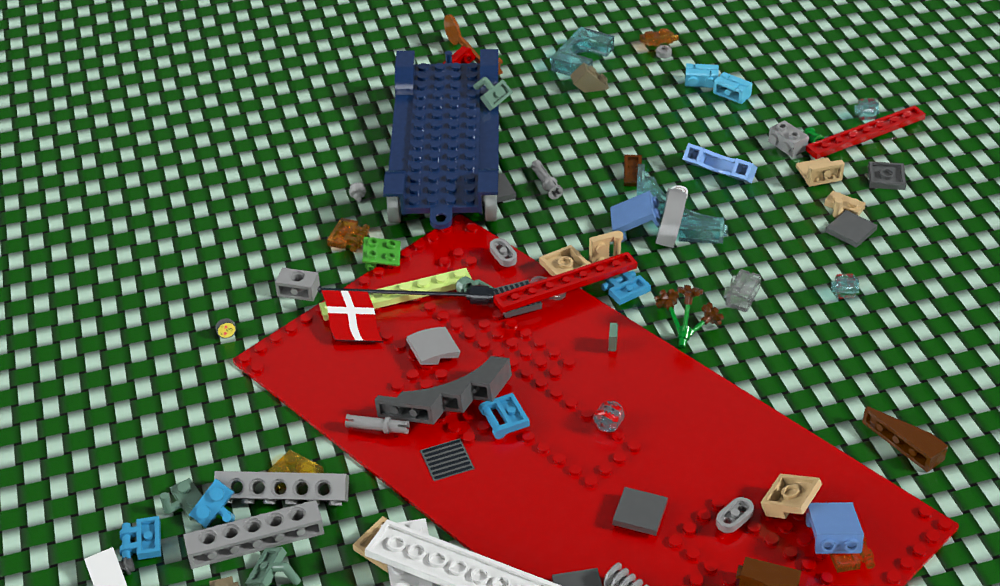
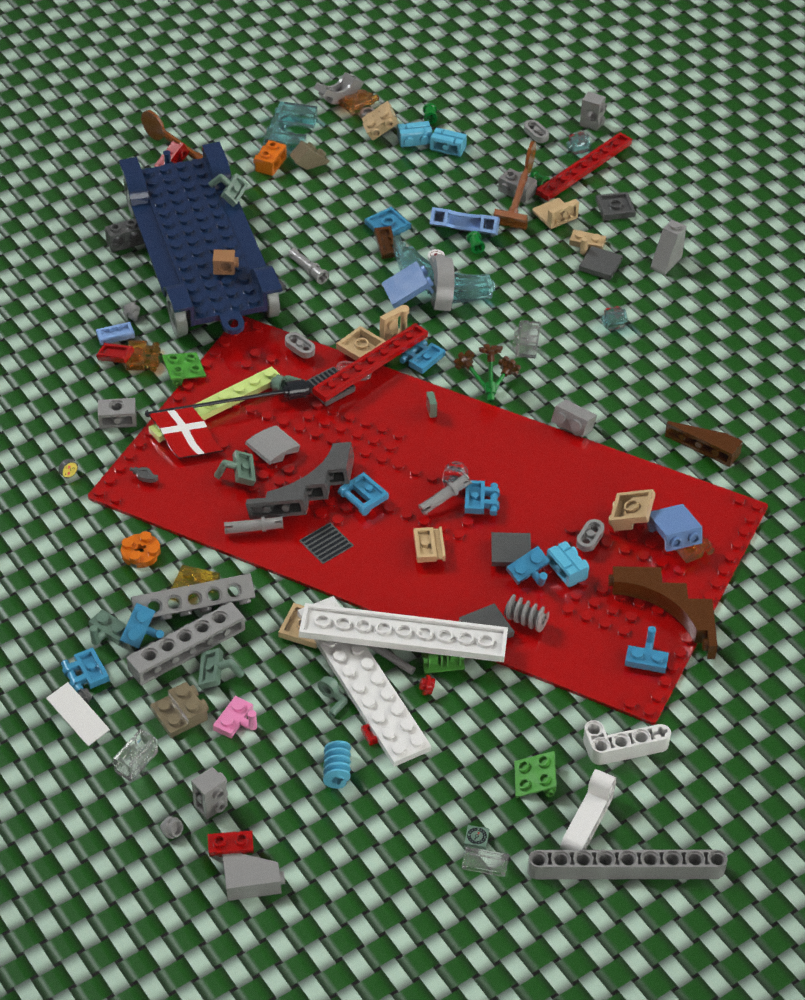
camera: 20 degrees left, 5 degrees up
none -> light blue plate [96,322,135,345]
none -> red tile [96,343,135,363]
none -> dark grey brick [105,219,144,252]
none -> orange plate [121,531,161,568]
none -> dark grey piece [129,467,158,483]
none -> medium nougat brick [213,250,239,275]
none -> sand green plate [214,450,256,486]
none -> orange brick [253,140,287,176]
none -> light grey arch [314,72,364,104]
none -> tan plate [362,101,399,141]
none -> dark azure tile [365,207,411,236]
none -> tan plate [413,527,446,563]
none -> light grey pin [418,473,472,515]
none -> green bush [423,103,438,124]
none -> dark azure plate [465,480,500,516]
none -> green bush [466,231,485,254]
none -> dark orange piece [493,141,536,230]
none -> dark azure plate [506,546,550,586]
none -> light grey plate [524,120,549,143]
none -> medium azure brick [547,541,589,587]
none -> light grey brick [551,400,597,437]
none -> light grey brick [580,91,607,131]
none -> light grey slope [650,220,687,275]

